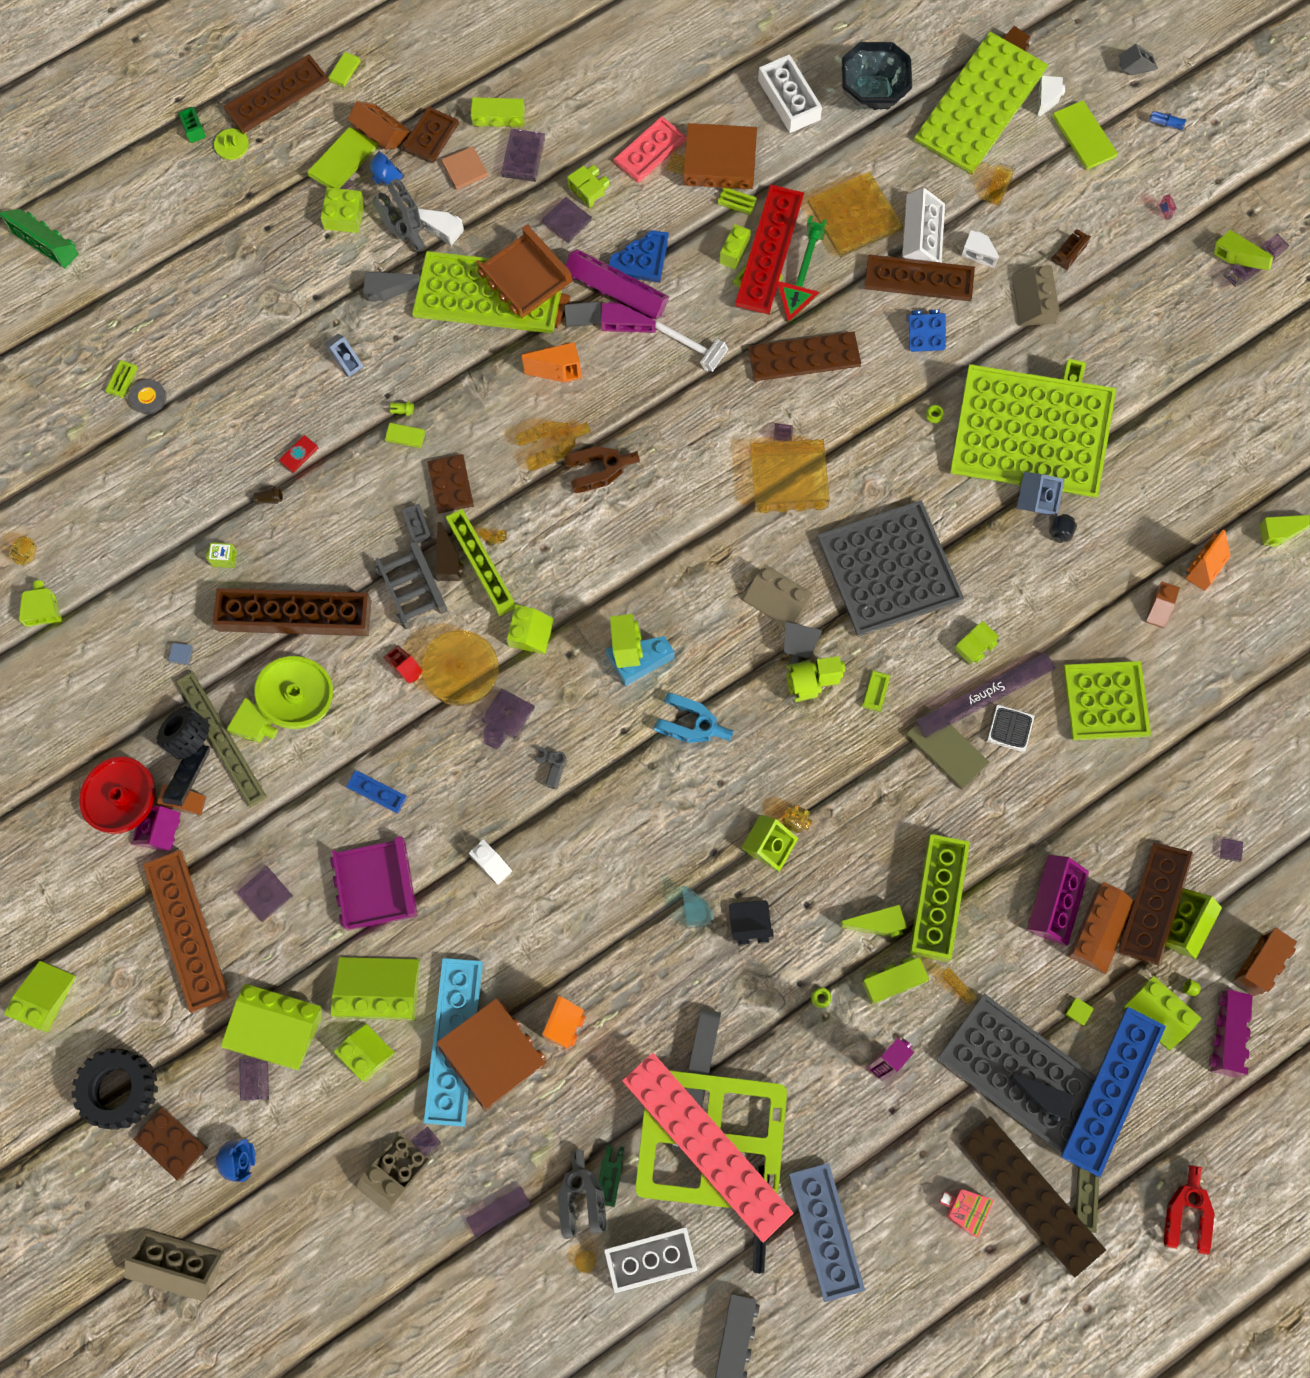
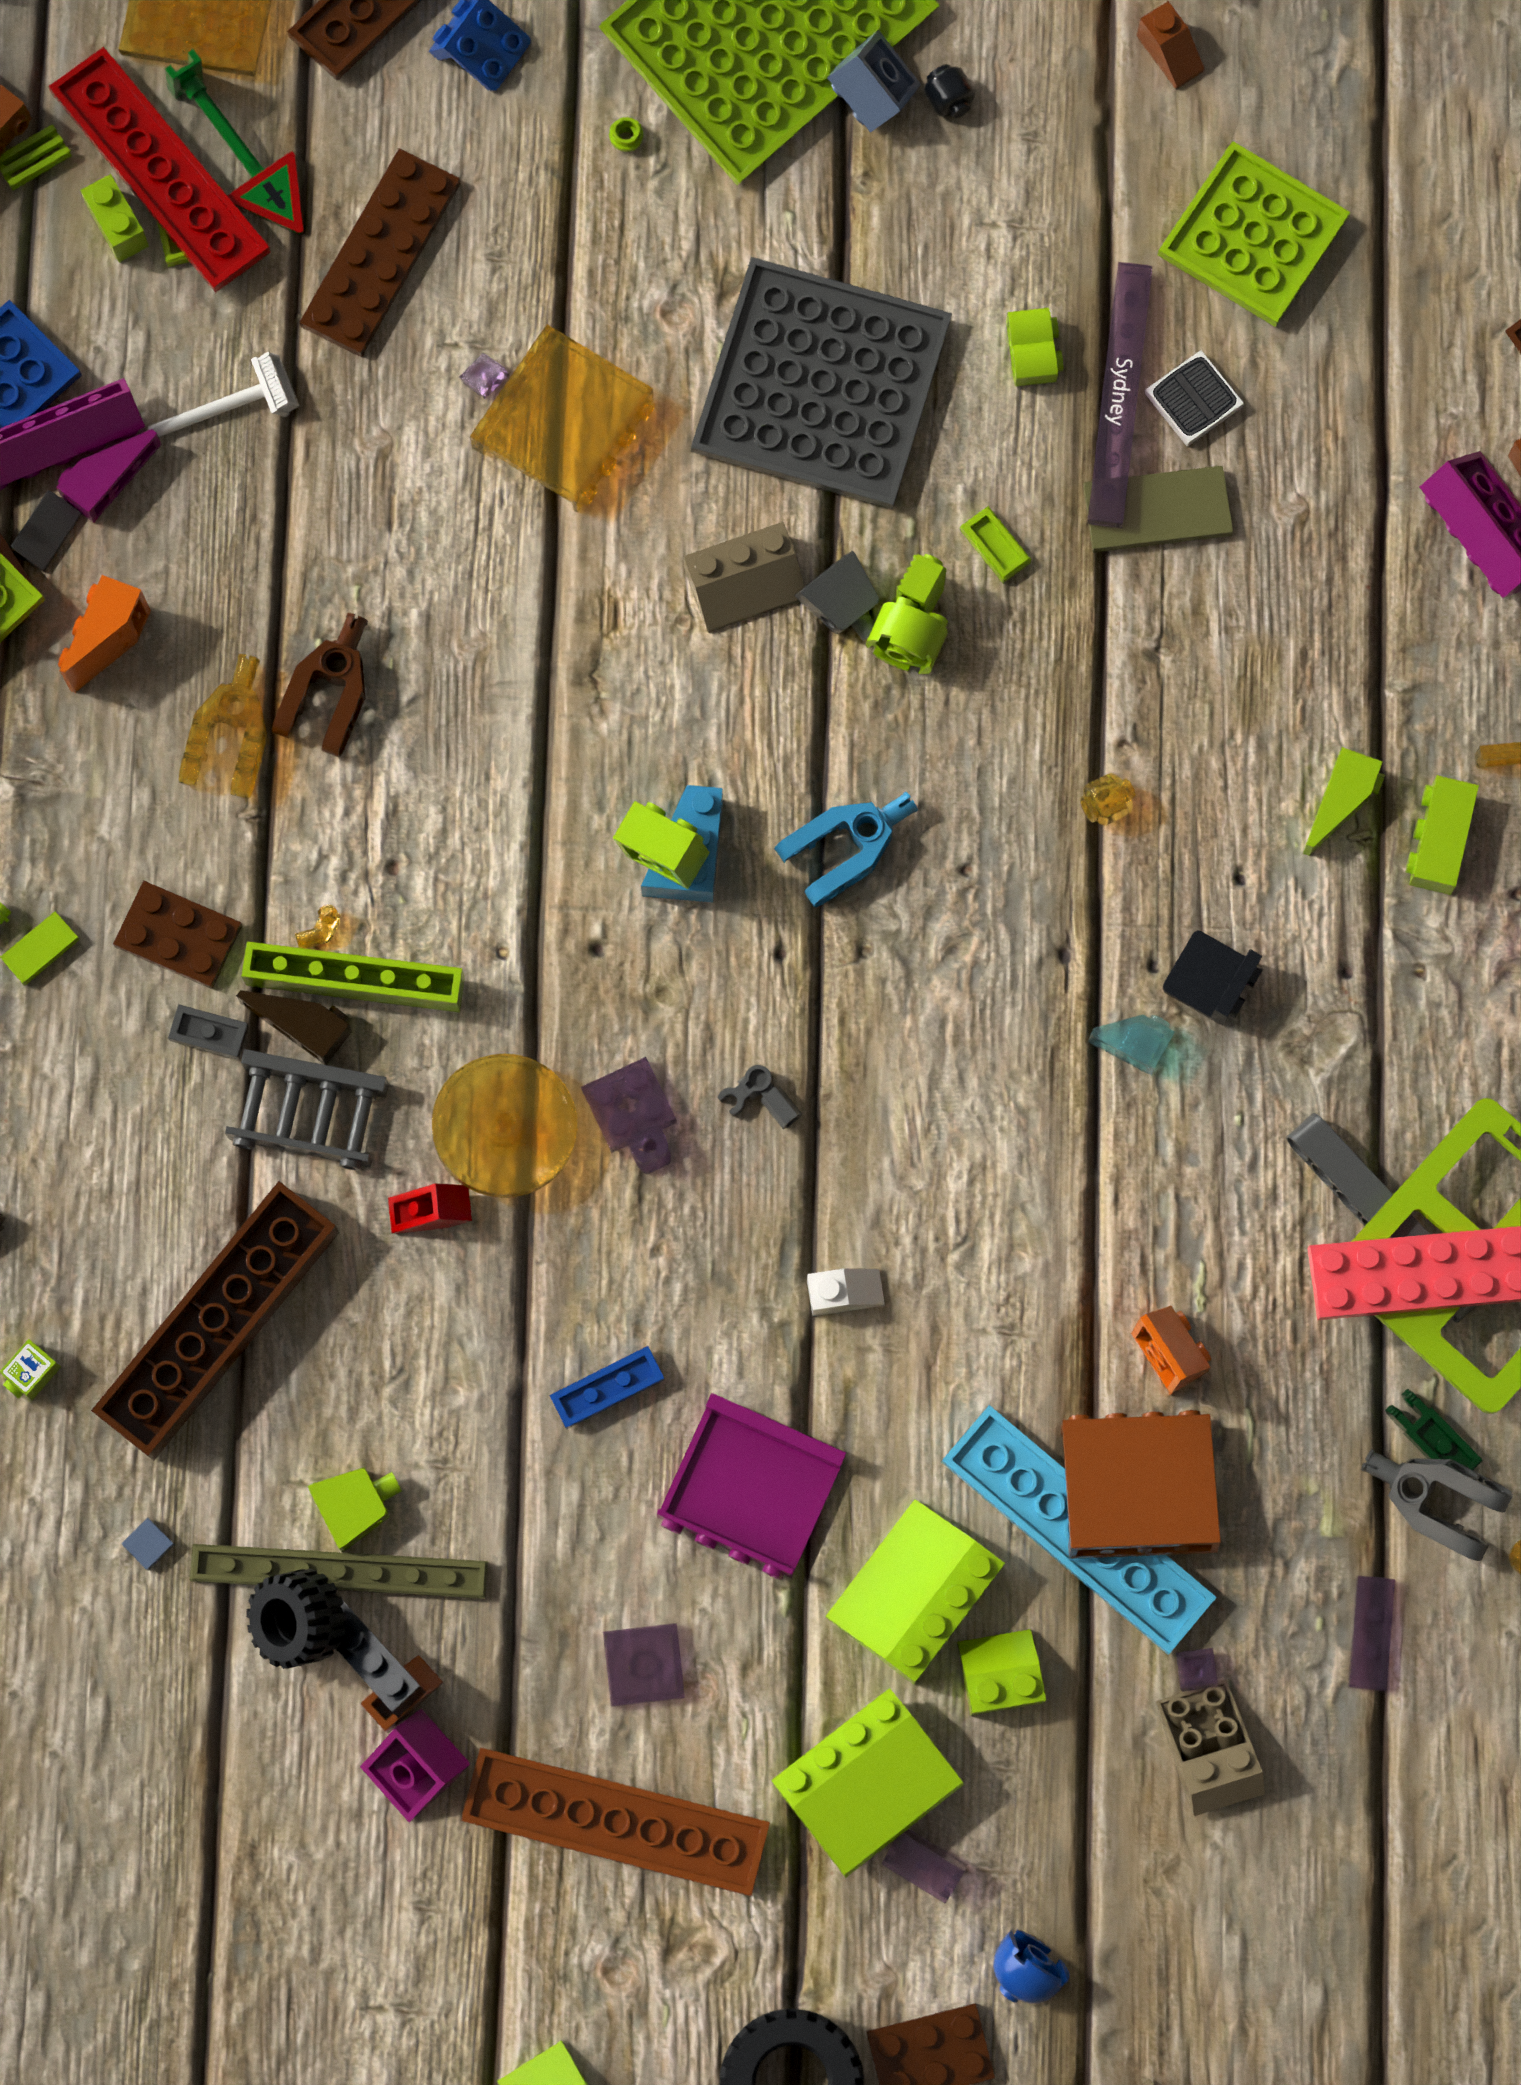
camera: 55 degrees left, 5 degrees up
red dish [79,757,156,834] -> none
lime dish [255,656,333,729] -> none
lime slope [507,605,554,654] -> none
lime slope [741,814,799,872] -> none
lime plate [811,988,832,1008] -> none
lime brick [908,834,970,962] -> none

